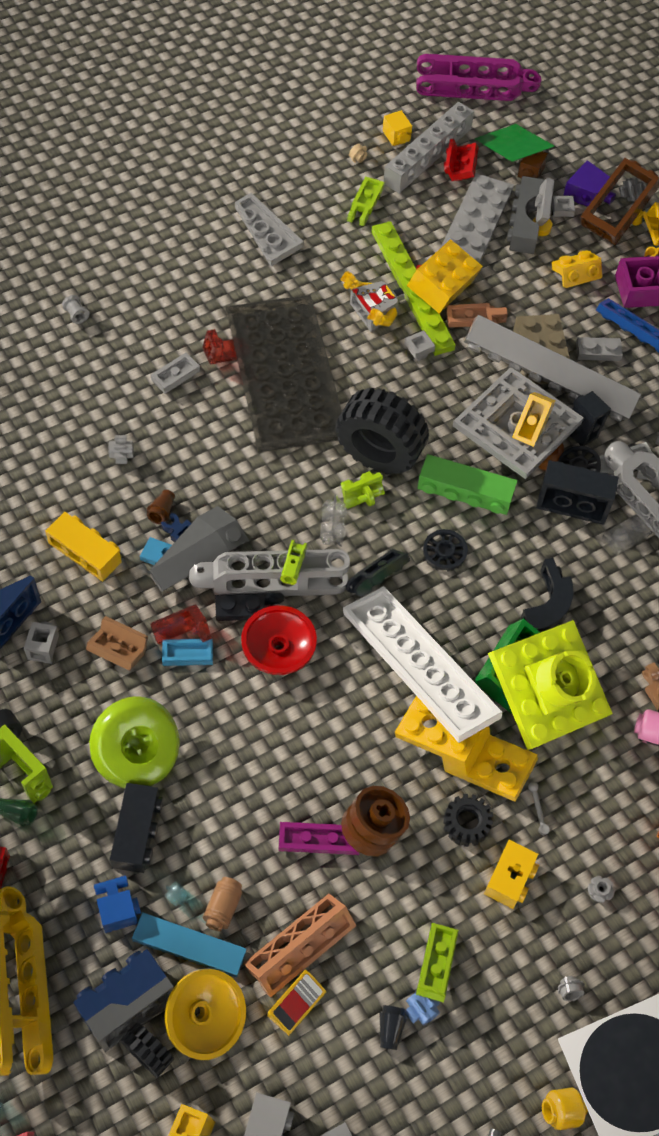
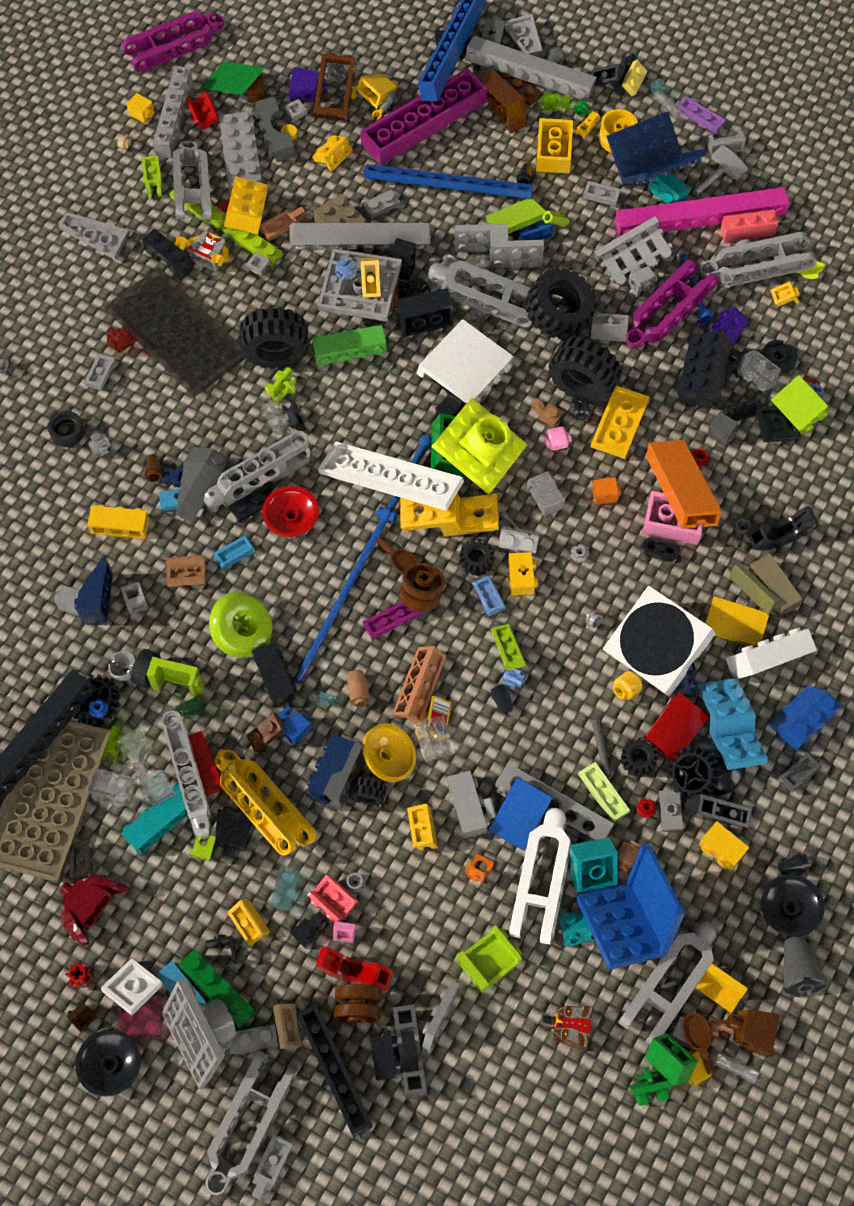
camera: 25 degrees left, 5 degrees up
dark azure tile [132,912,247,978] -> none
clear red bracket [150,604,212,644] -> none
lime bar [280,540,307,585] -> none
black hinge [345,549,410,597] -> none
black wheel [423,529,468,572] -> none
light grey plate [535,178,554,226] -> none
none -> black tyre [48,411,85,447]
none -> black arch [142,229,193,280]
none -> light grey piece [173,141,211,220]
none -> reddish brown plate [246,713,286,752]
none -> black plate [282,400,306,431]
none -> blue bar [295,435,432,683]
none -> medium blue gear [335,258,357,280]
none -> reddish brown piece [377,537,419,575]
none -> clear bracket [415,716,455,762]
none -> white panel [417,319,514,403]
none -> medium blue plate [472,576,506,617]
none -> light grey brick [498,525,540,554]
none -> light grey brick [527,471,566,516]

